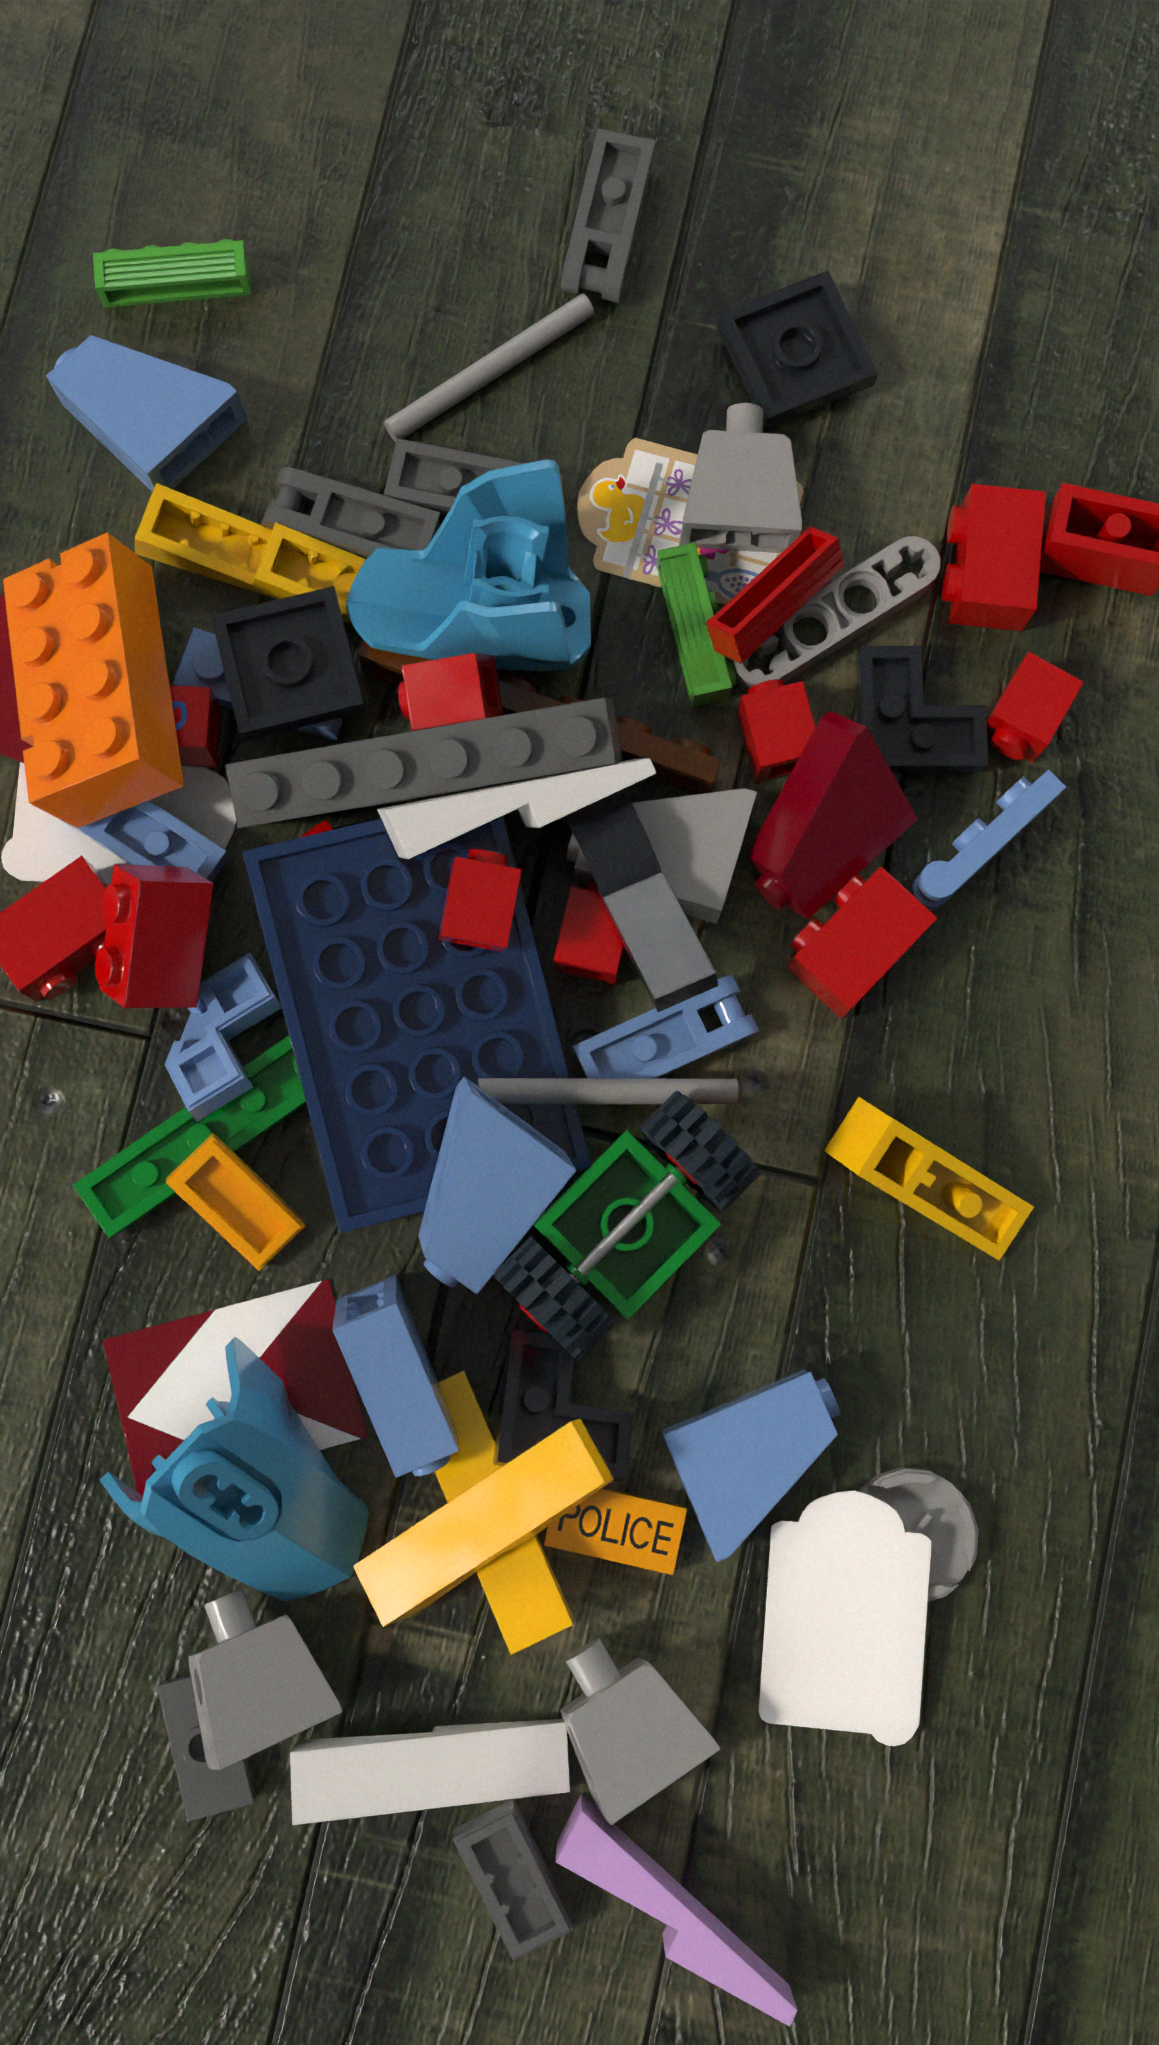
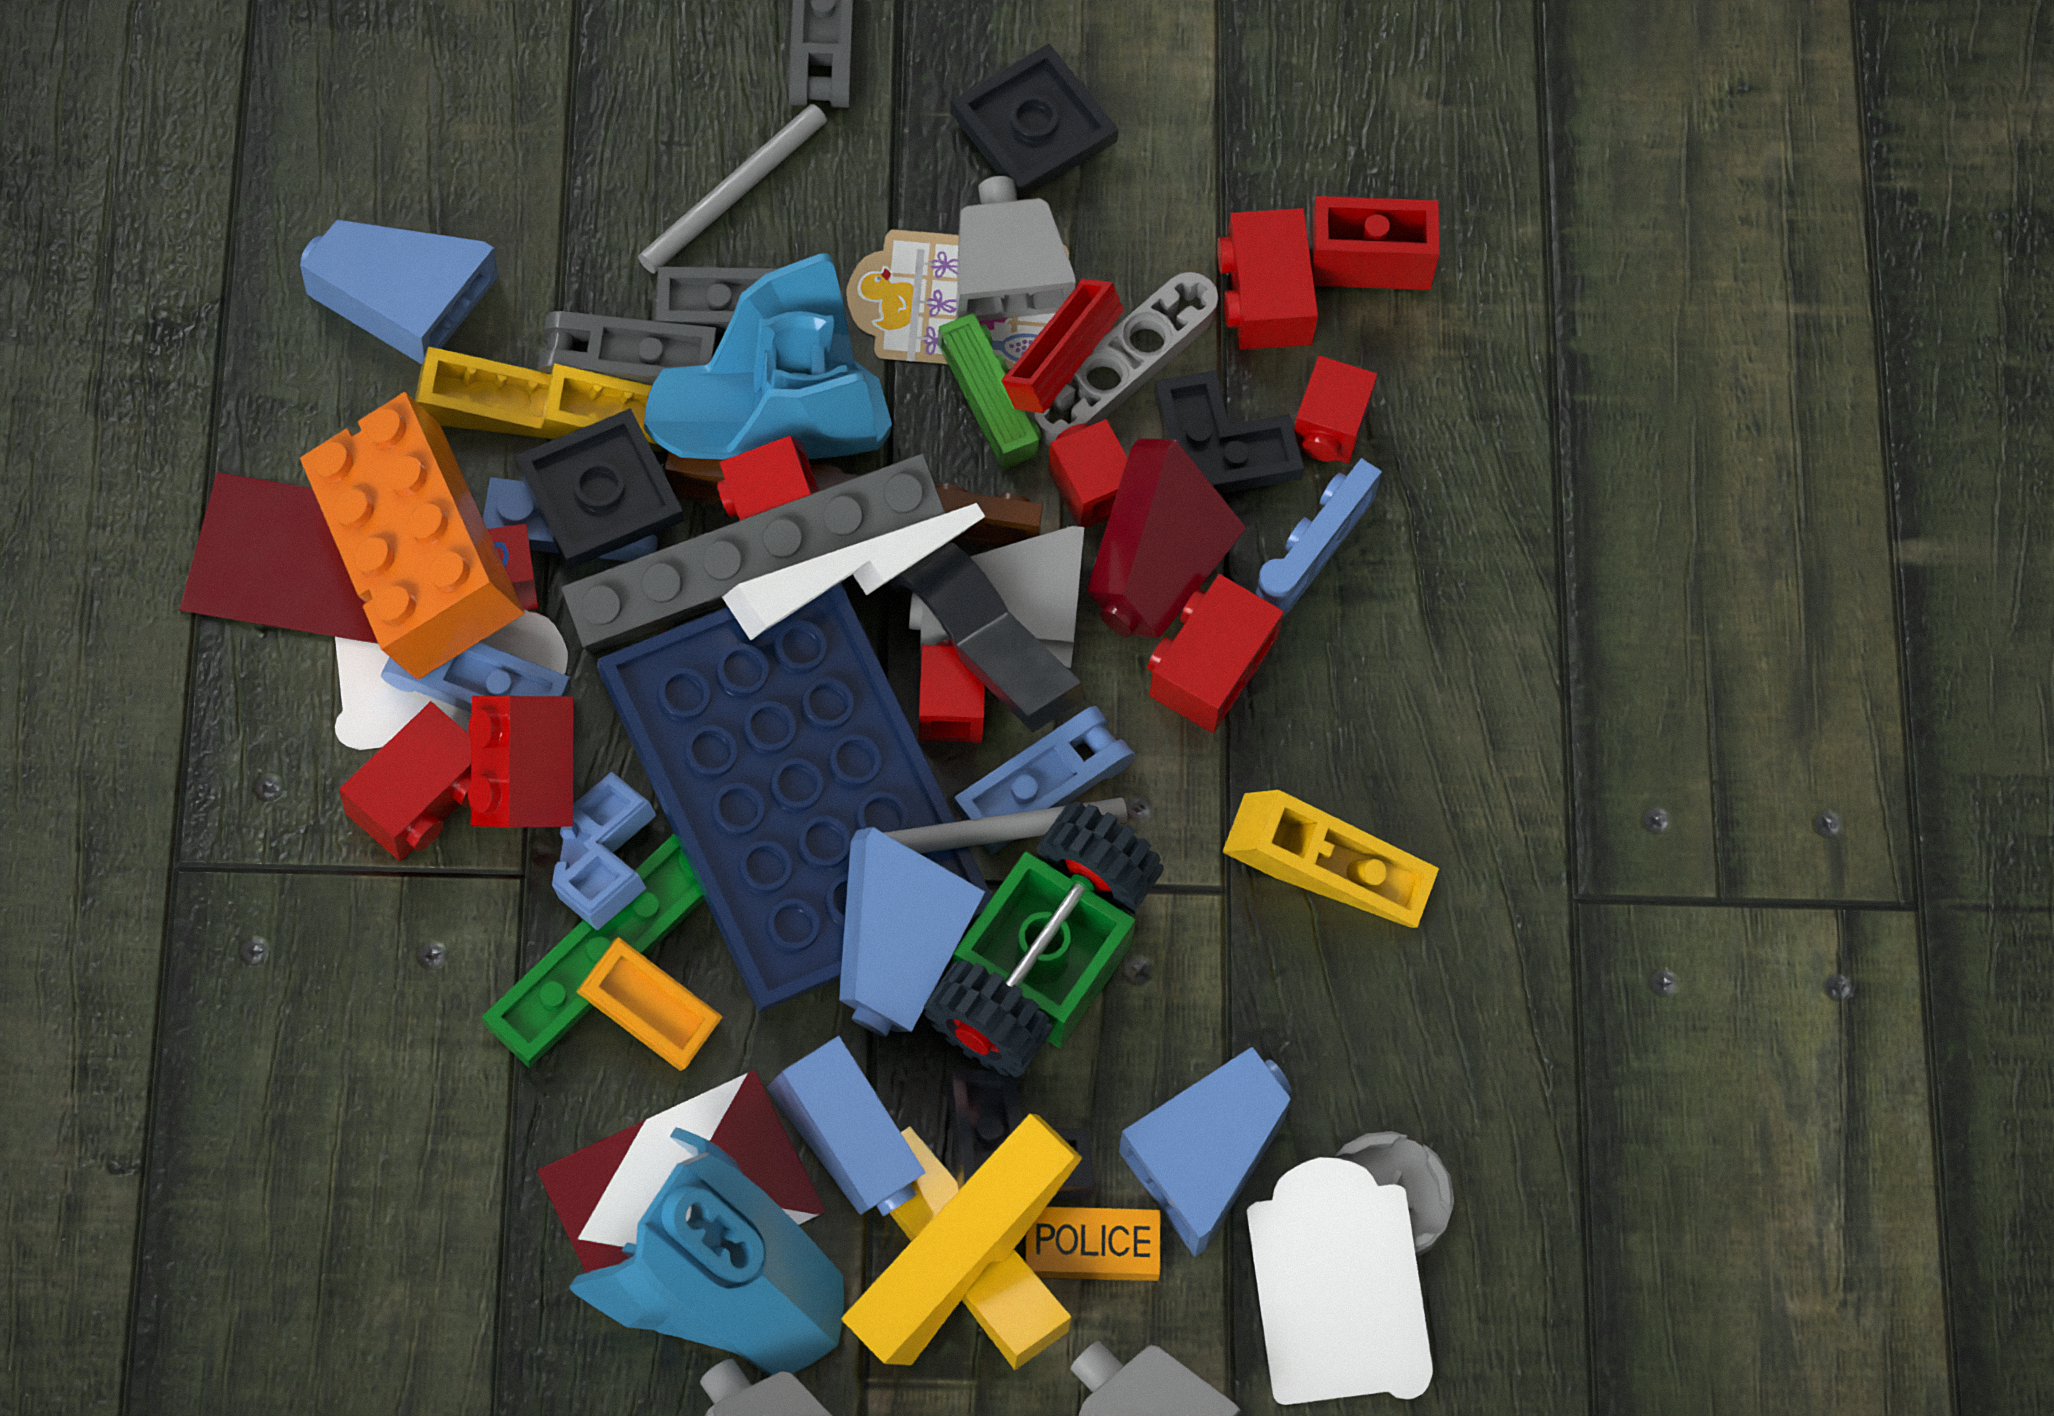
camera: 15 degrees left, 15 degrees down
bright green piece [93,239,252,308] -> none
red brick [438,849,521,952] -> none

